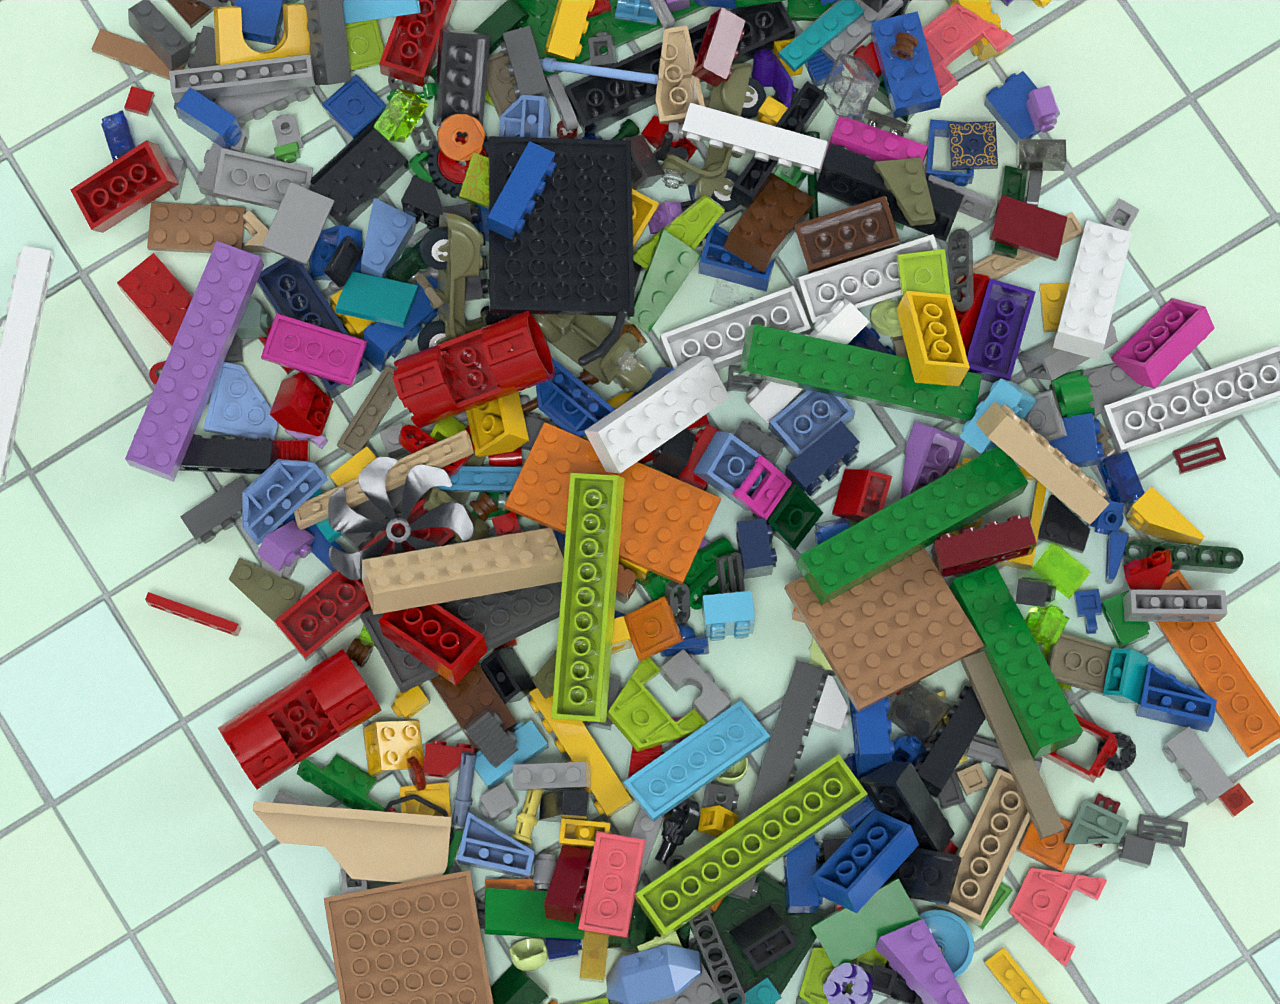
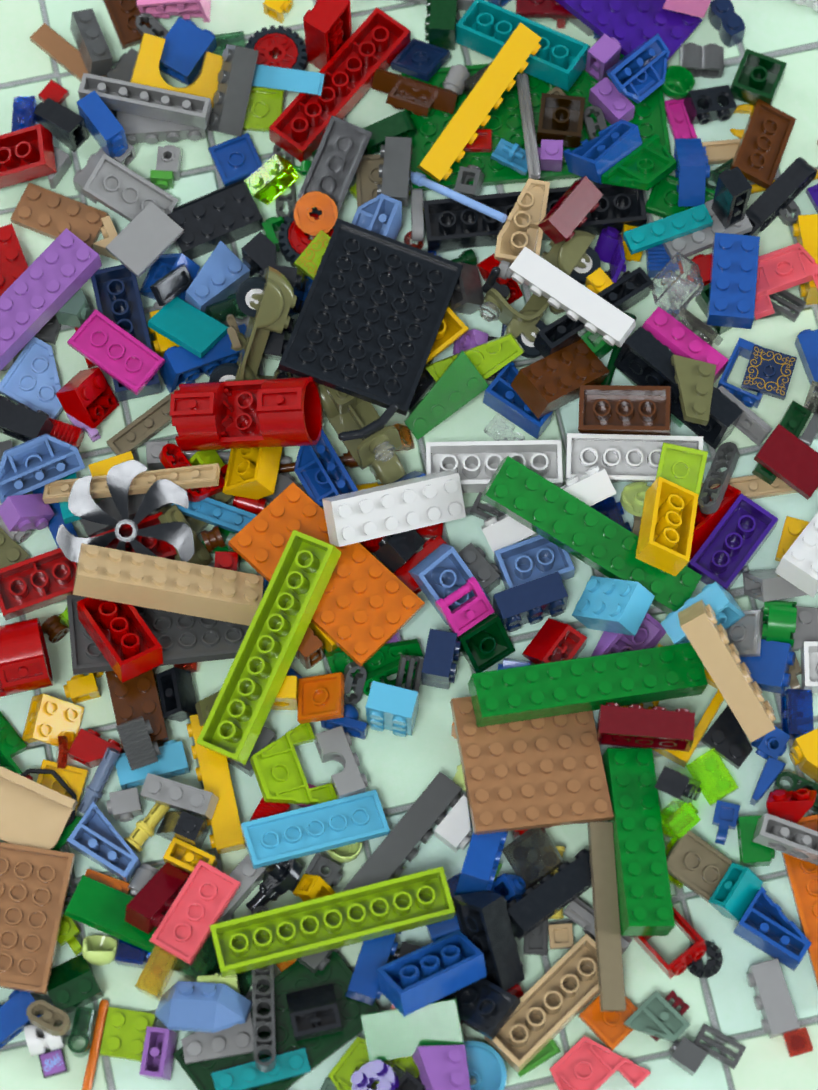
camera: 20 degrees right, 5 degrees down
blue brick [486,141,556,240] -> none
reddish brown wheel [890,32,919,61] -> none
none -> black slope [33,98,89,152]
none -> lime plate [58,914,82,956]
none -> medium azure brick [572,576,655,636]
none -> dark grey tile [769,290,806,323]

